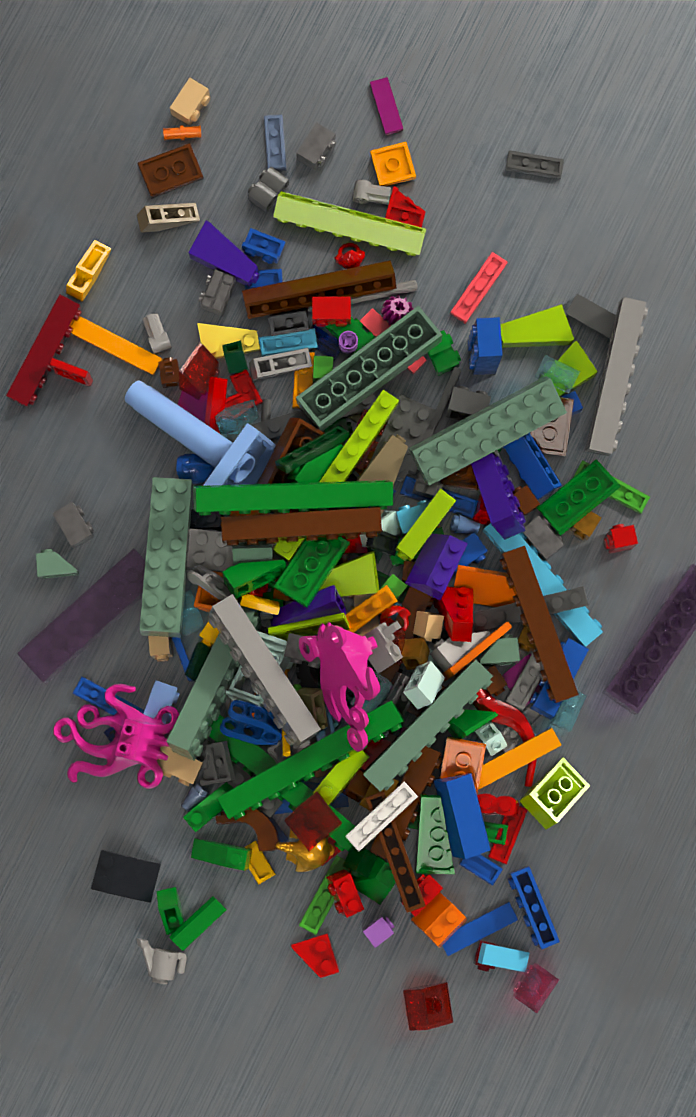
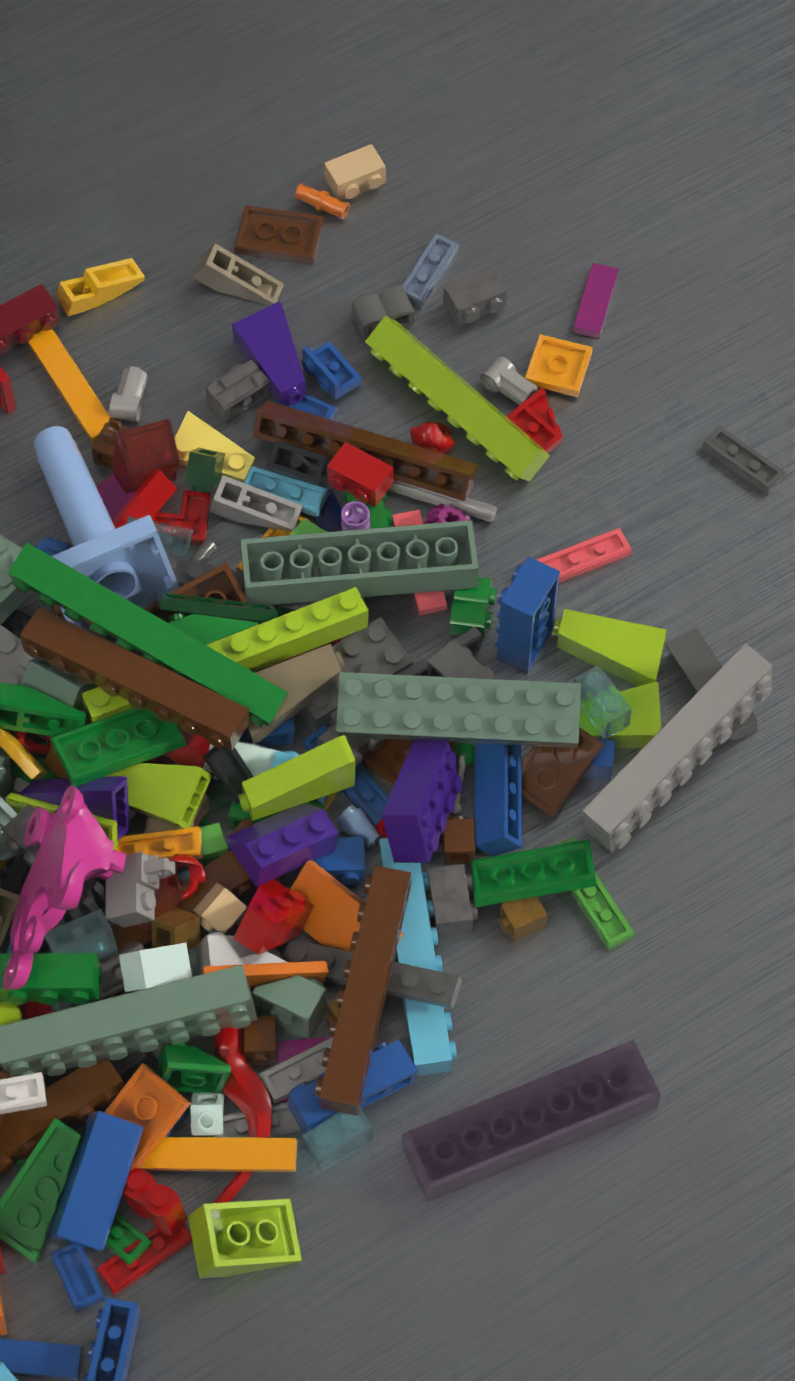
camera: 35 degrees right, 20 degrees down
red brick [603,524,638,554] -> none

